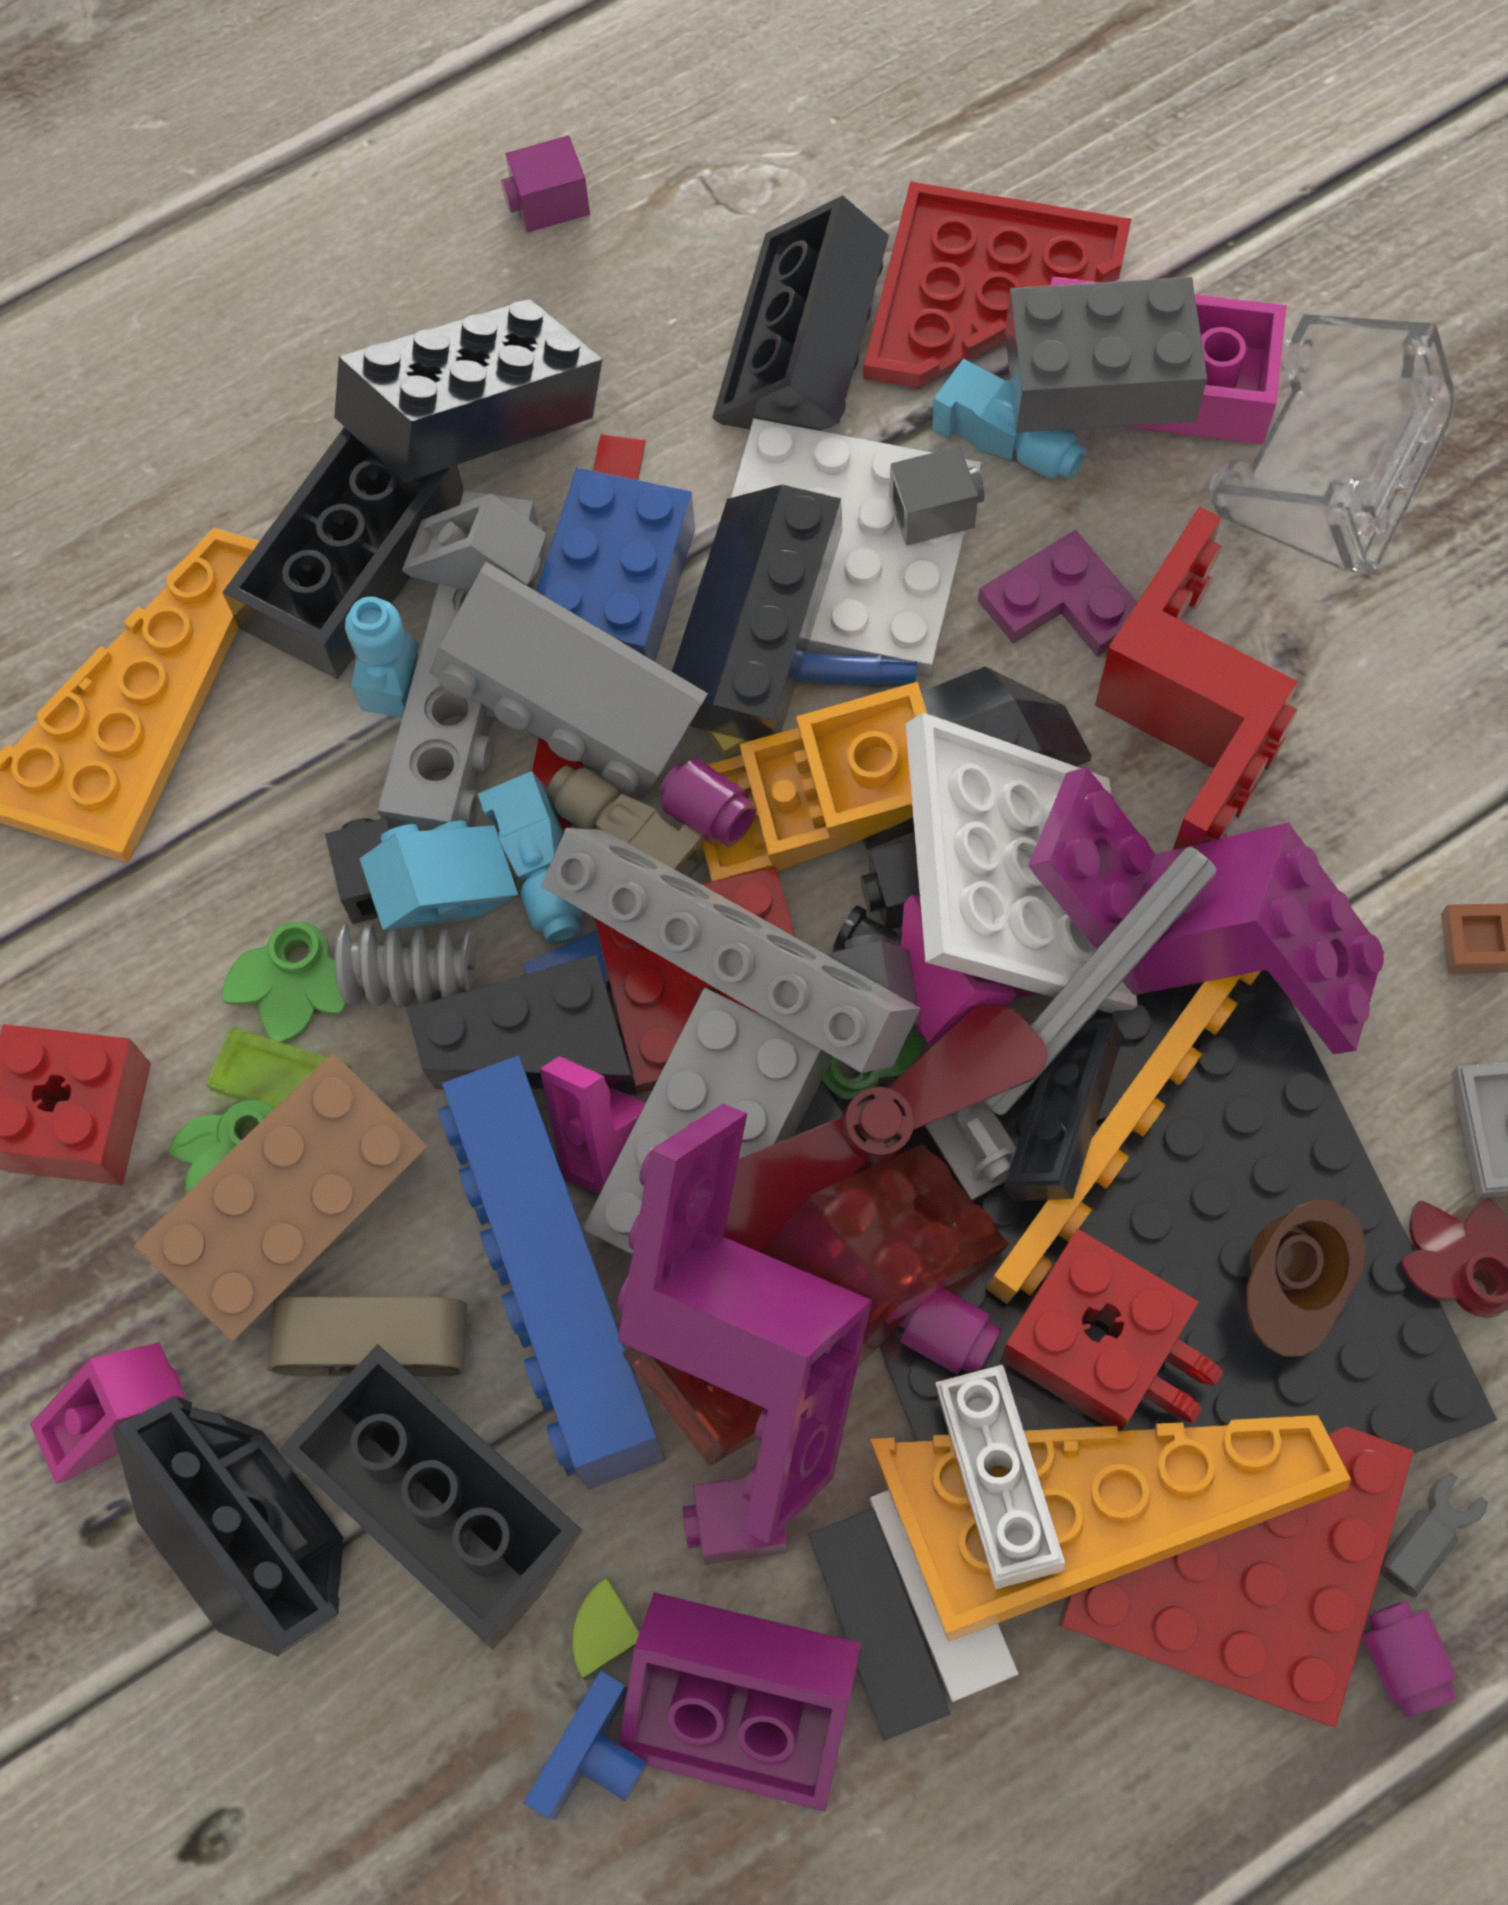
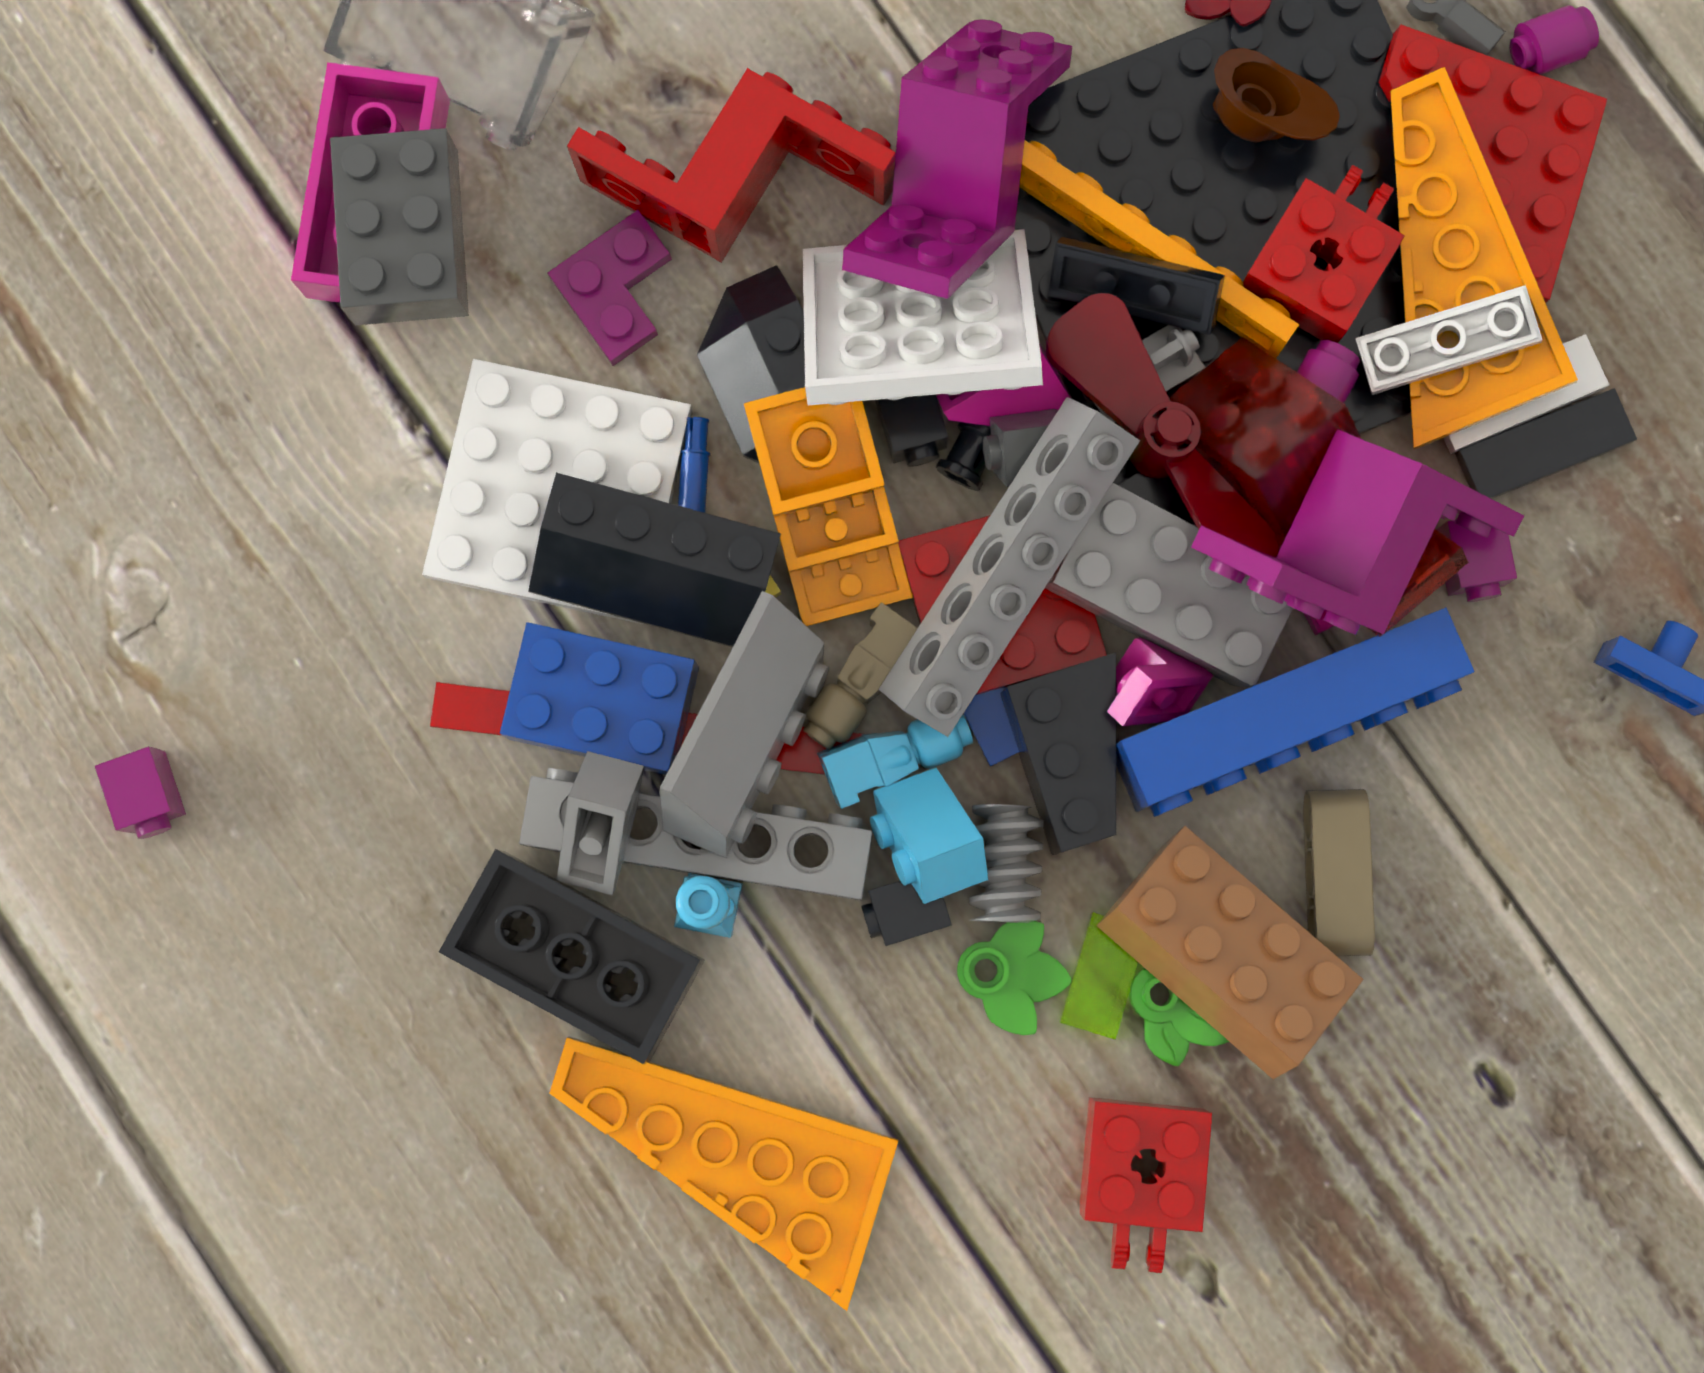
camera: 90 degrees left, 15 degrees up
dark pink slope [30,1342,186,1484] -> none
black wedge [113,1395,343,1656] -> none
black slope [279,1344,583,1650] -> none
black brick [334,299,603,483] -> none
lime tile [572,1577,640,1680] -> none
magenta slope [619,1592,861,1811] -> none
magenta brick [660,759,756,847] -> none
black slope [712,195,889,431] -> none
red plate [863,181,1131,389] -> none
dark grey brick [889,446,985,546] -> none
medium azure piece [932,359,1087,480] -> none
light grey axle [982,847,1217,1116] -> none

